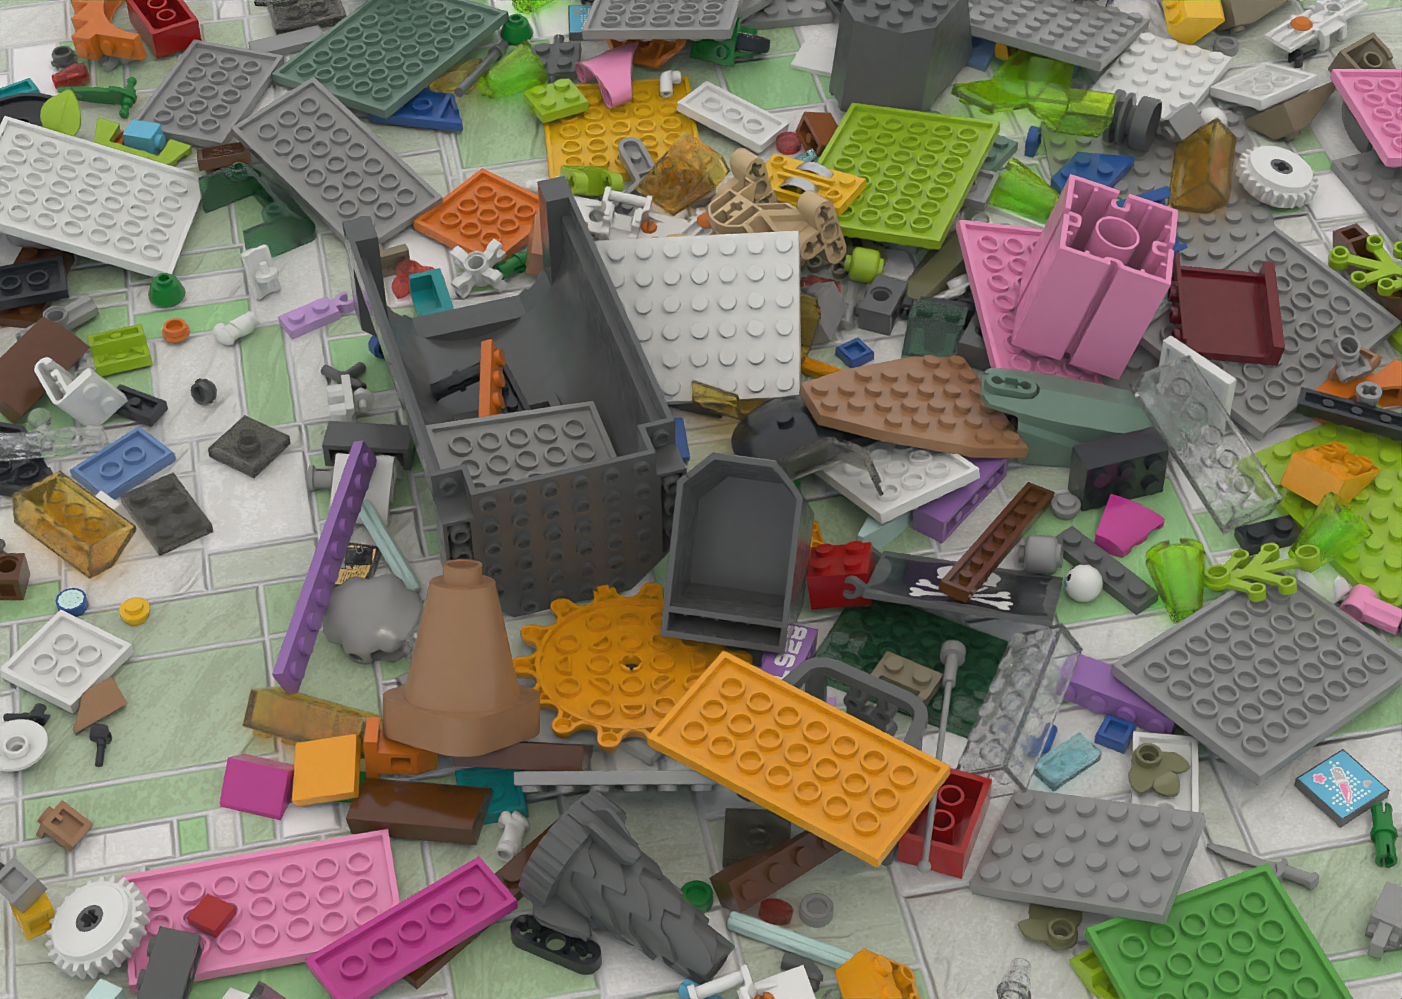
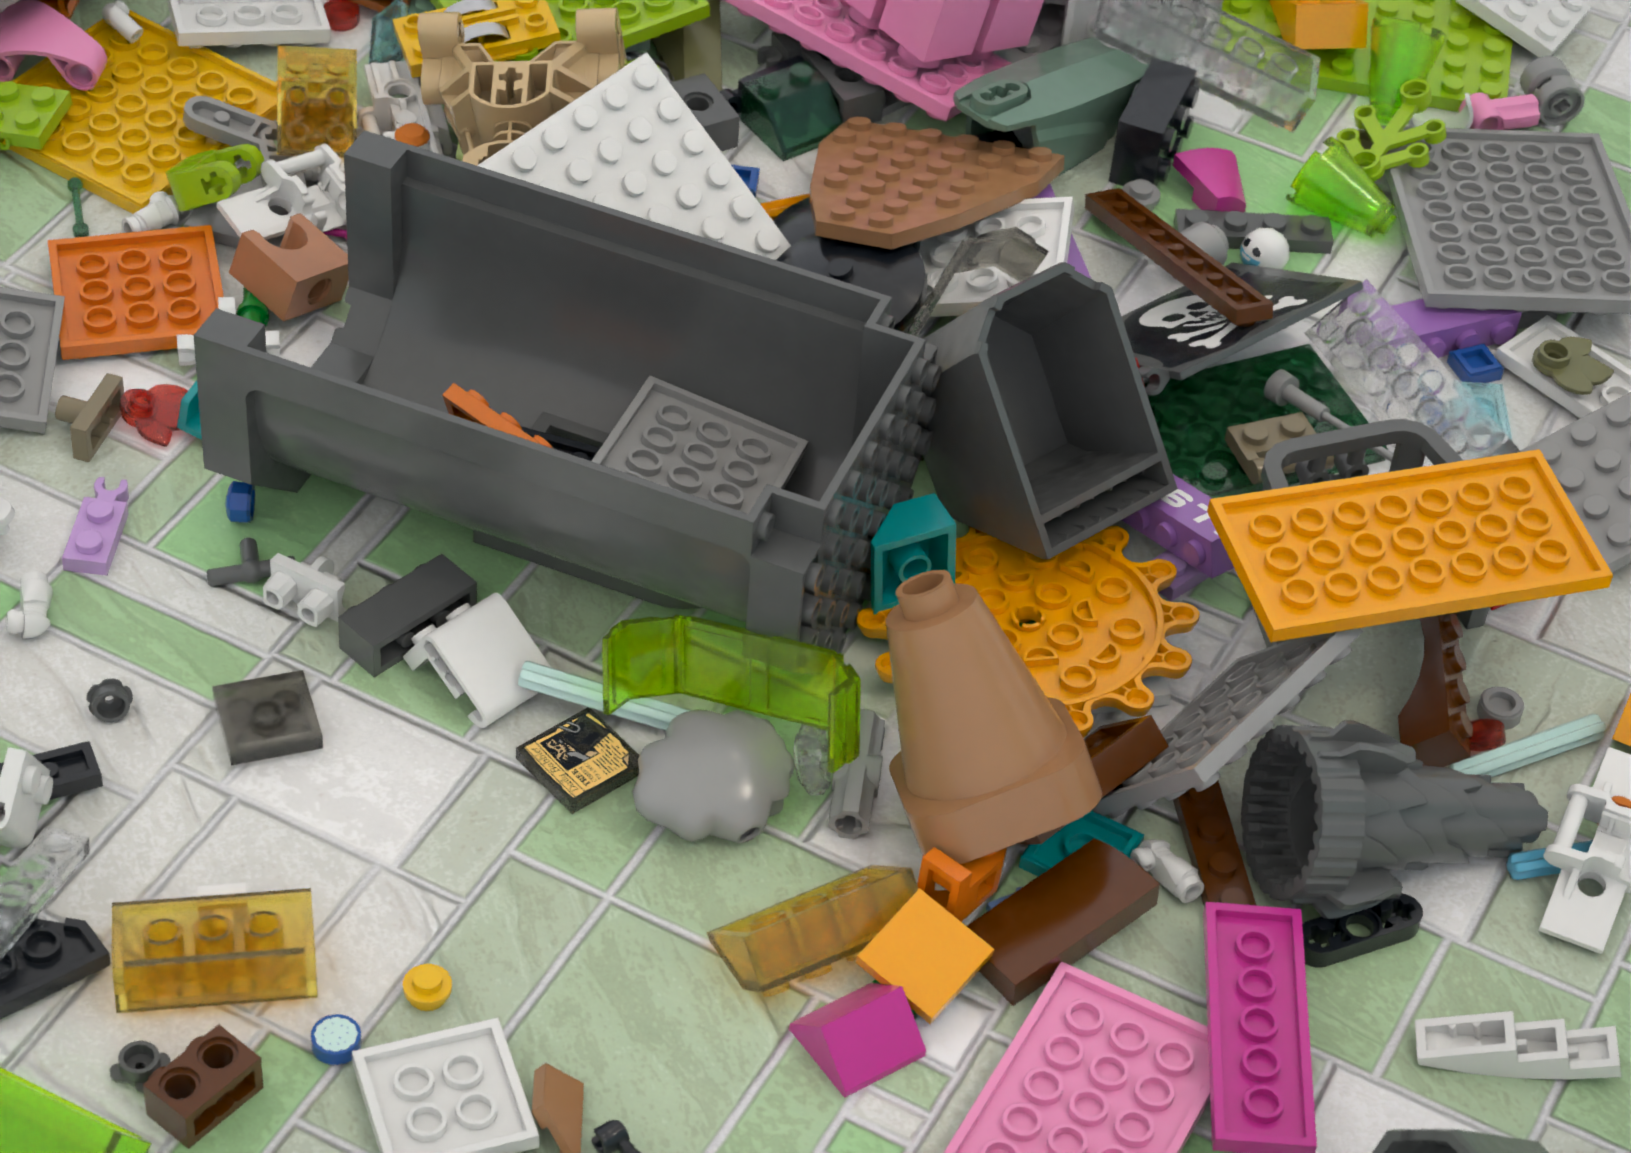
camera: 55 degrees left, 0 degrees up
medium blue tile [70,426,176,500] -> none
clear smoke plate [120,472,213,556] -> none
medium lavender plate [272,440,377,694] -> none
light grey bush [307,465,334,491] -> none
clear smoke plate [722,808,791,868] -> none
dark grey arm [781,952,823,993] -> none
white plate [932,273,970,300] -> none
black plate [1234,515,1303,556] -> none
none -> clear green hinge [67,177,89,238]
none -> clear neon green windscreen [602,614,861,773]
none -> teal slope [871,493,956,615]

